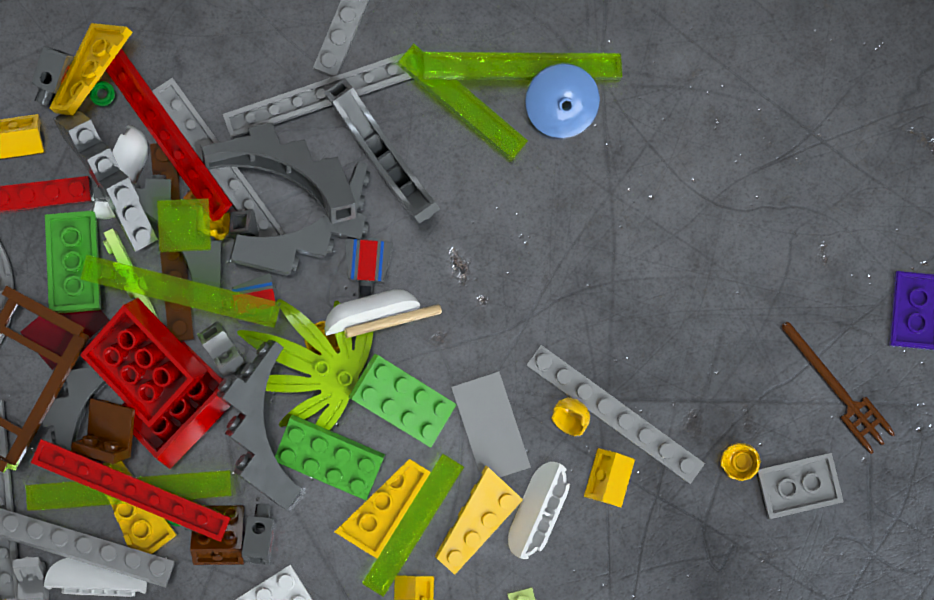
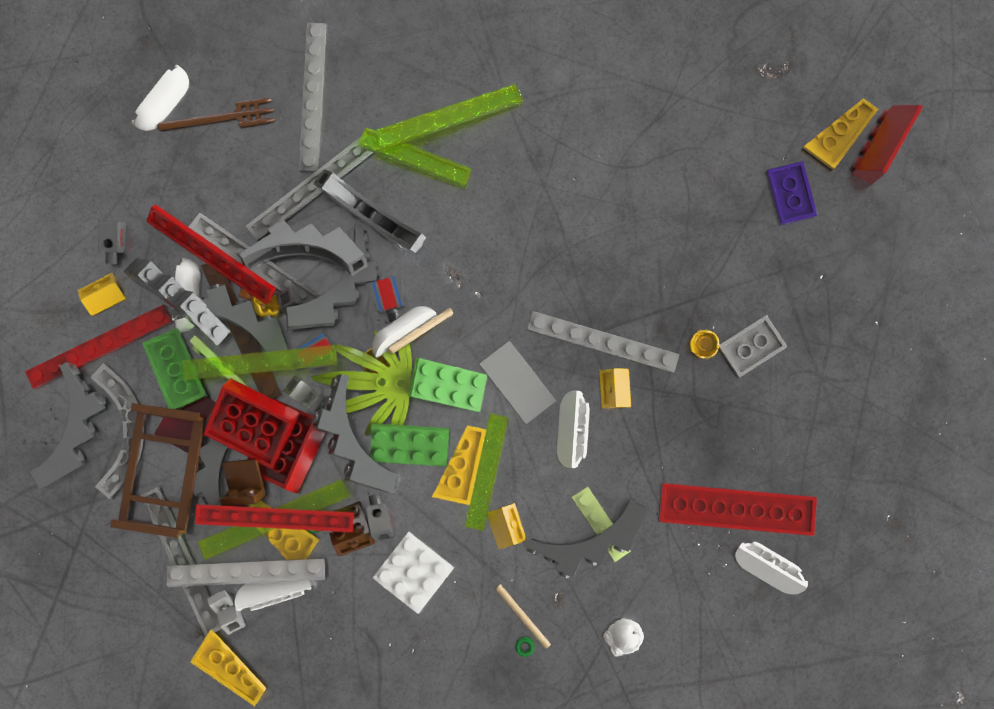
camera: 20 degrees left, 0 degrees up
yellow wing [50,23,133,116] -> none
green plate [90,81,115,106] -> none
clear neon green plate [157,199,211,253] -> none
yellow wing [435,465,523,575] -> none
medium blue dish [525,63,600,138] -> none
yellow hair [552,397,590,436] -> none
reddish brown piece [782,322,895,454] -> none

